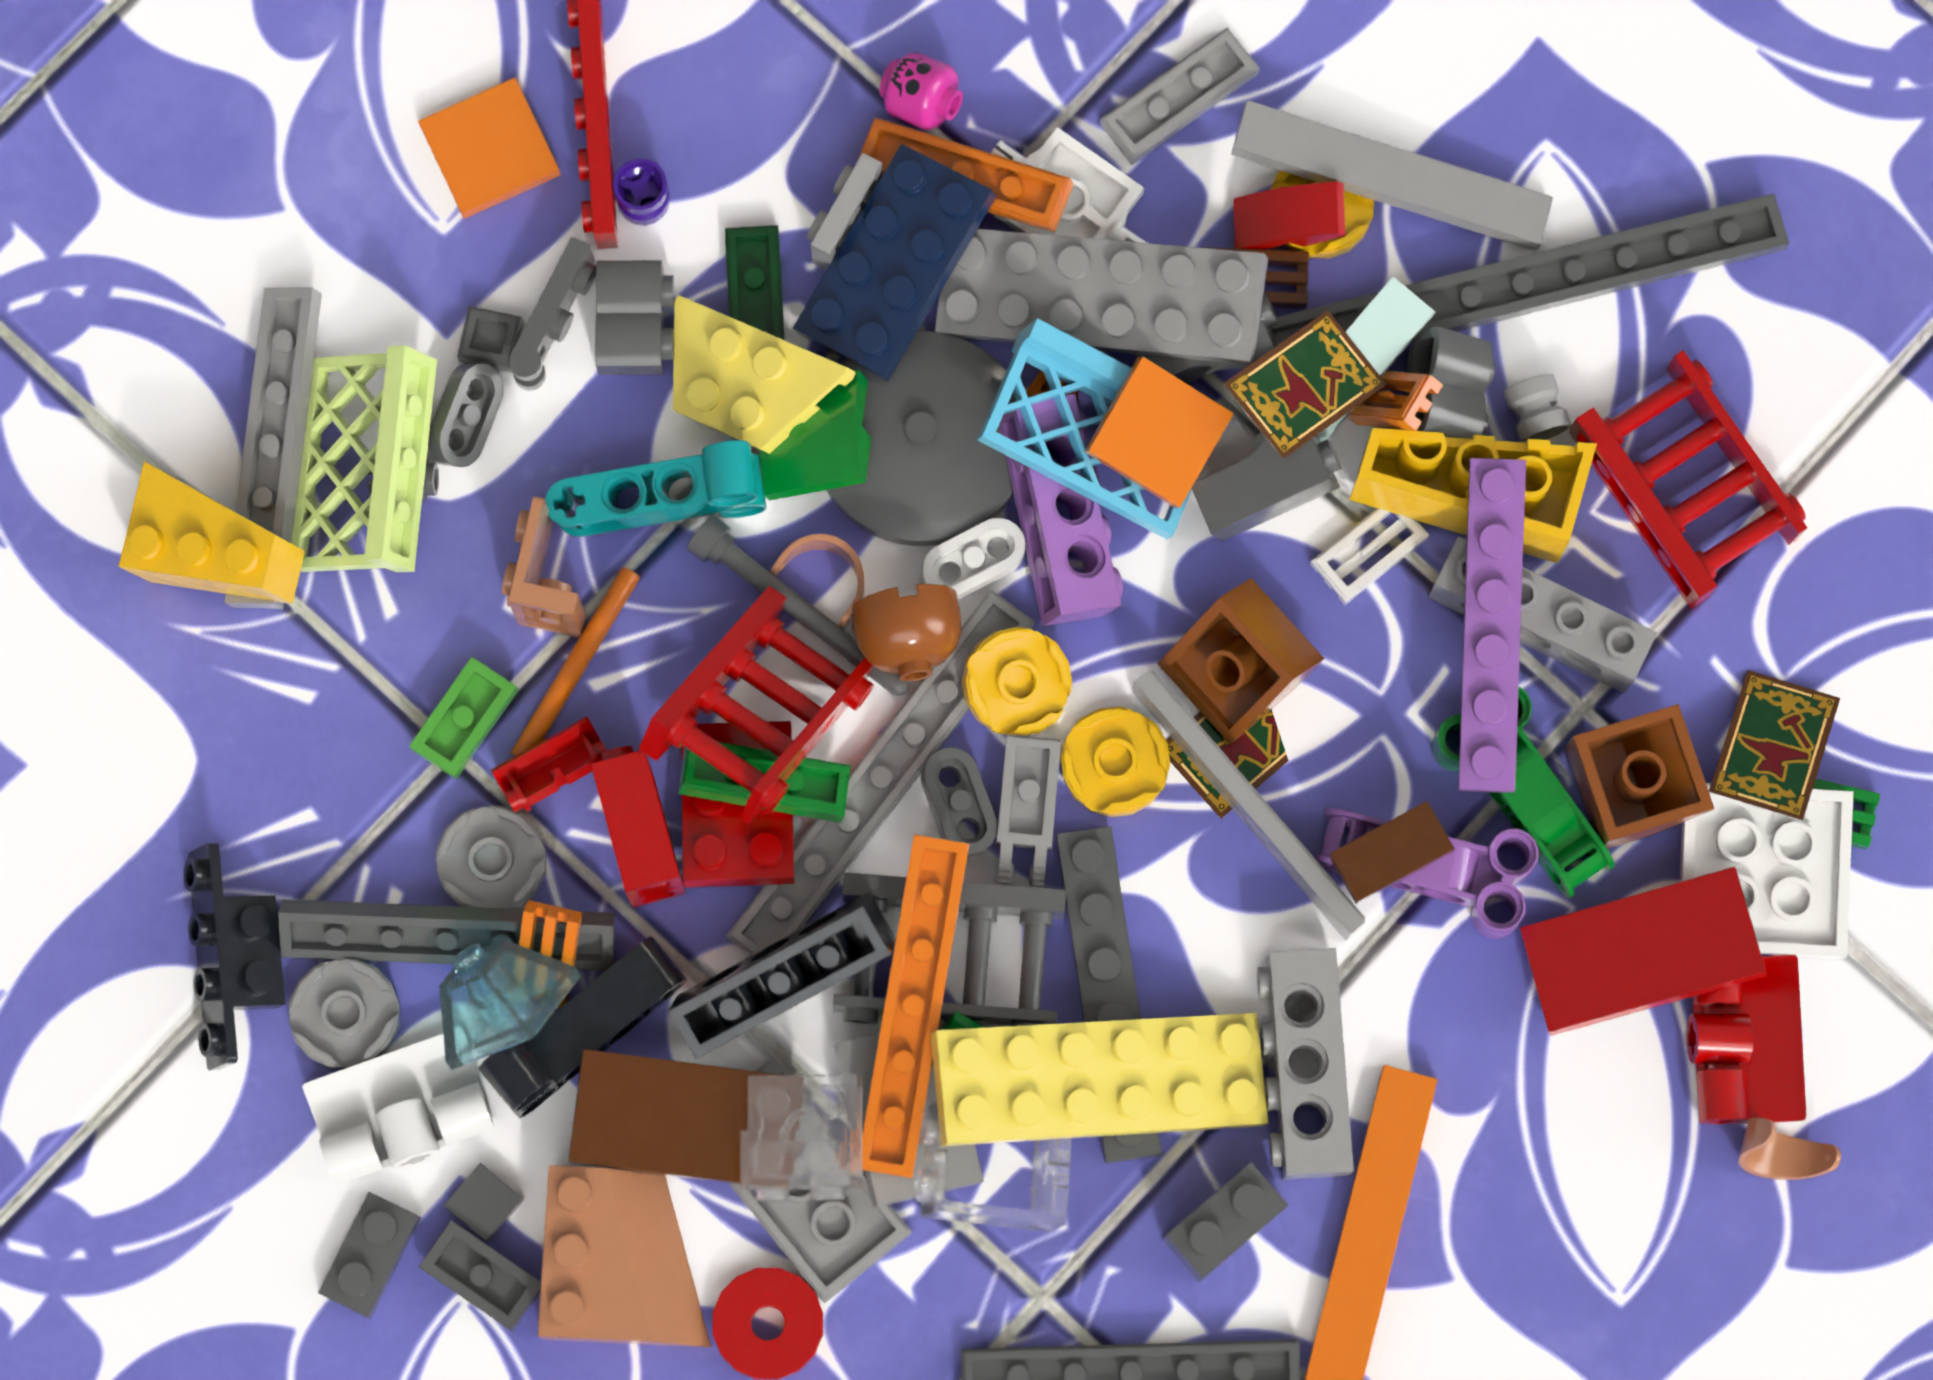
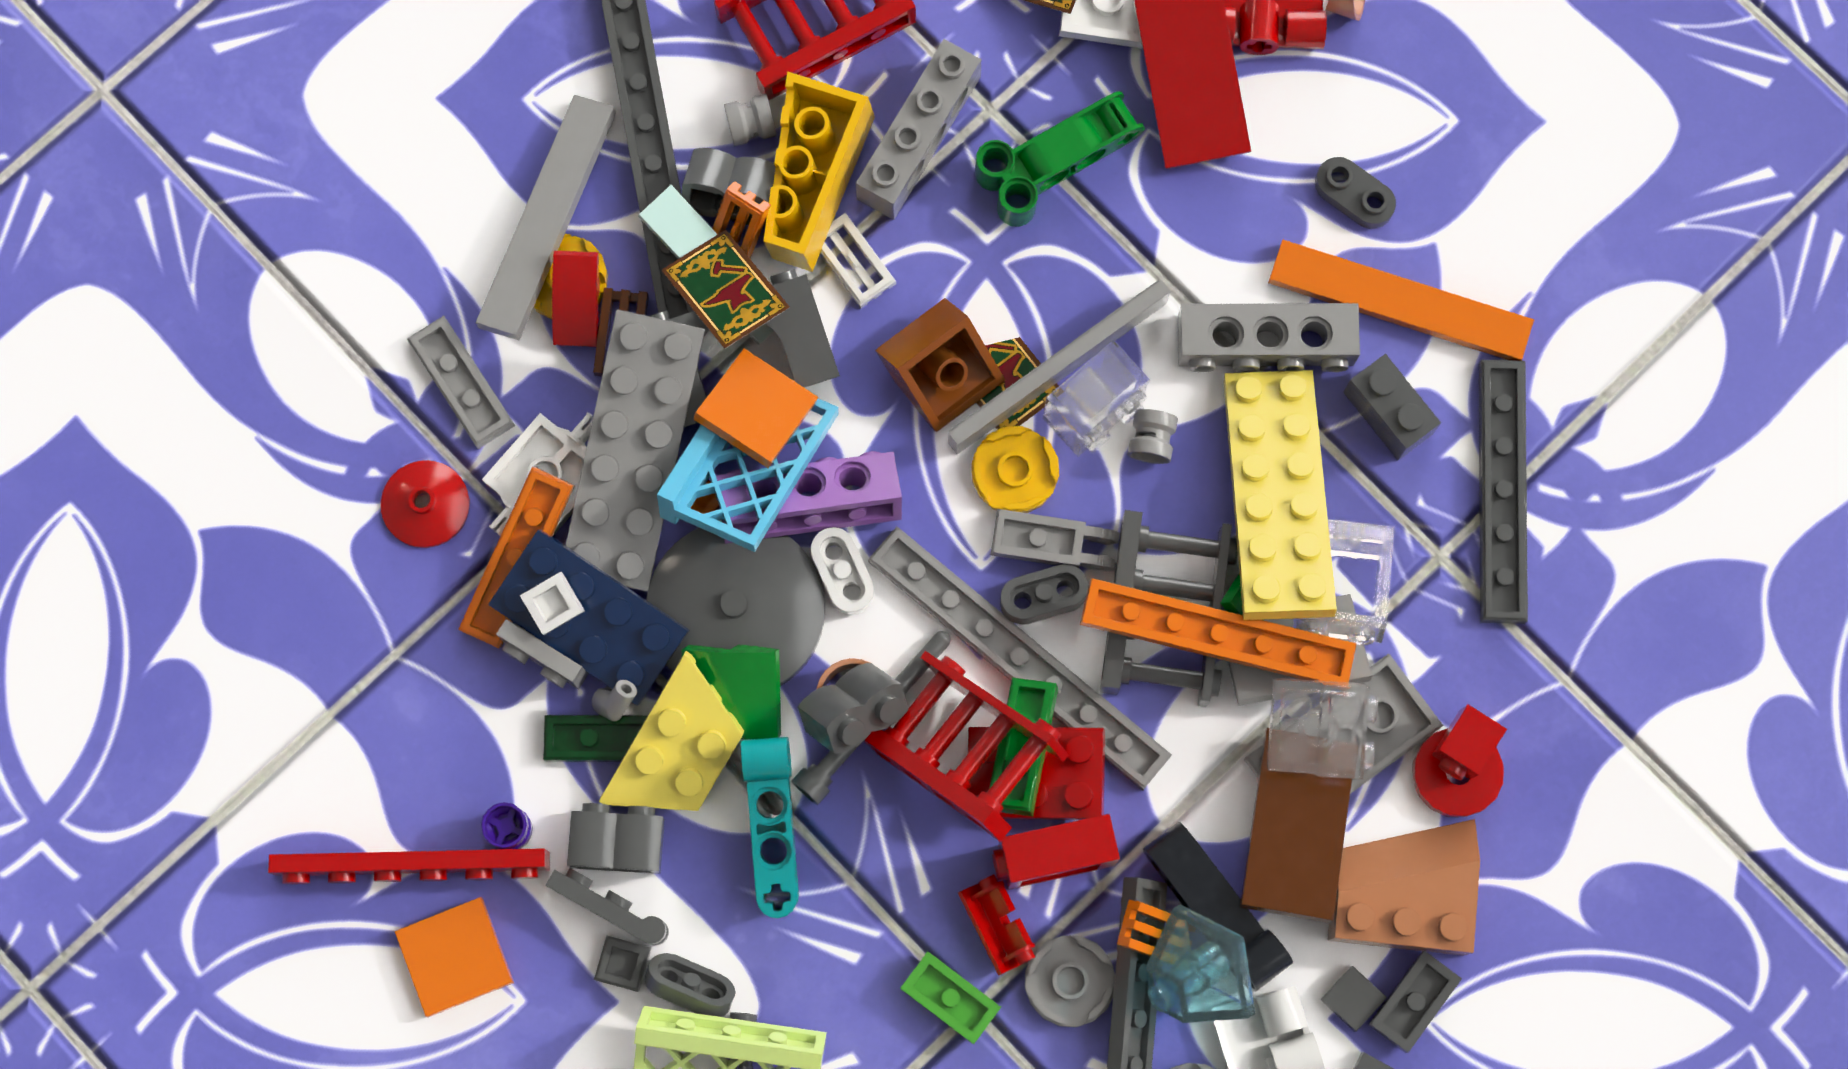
camera: 85 degrees left, 0 degrees up
nougat bracket [502,496,586,638] -> none
orange bar [510,567,640,756] -> none
black brick [668,892,896,1059] -> none
dark orange cylinder [851,584,962,681] -> none
dark pink head [879,52,963,131] -> none
yellow tile [961,627,1072,736] -> none
dark grey plate [1056,826,1161,1164] -> none
medium lavender piece [1314,808,1539,939] -> none
reddish brown tile [1329,801,1455,905] -> none
medium lavender plate [1458,458,1526,793] -> none
dark orange slope [1565,704,1715,849] -> none
none -> red dish [381,460,470,548]
none -> white plate [520,572,585,635]
none -> light grey arm [592,680,637,721]
none -> dark grey brick [798,663,908,754]
none -> clear brick [1043,340,1150,457]
none -> light grey wheel [1127,409,1178,464]
none -> dark grey plate [1315,157,1396,229]
none -> red brick [1432,704,1507,780]

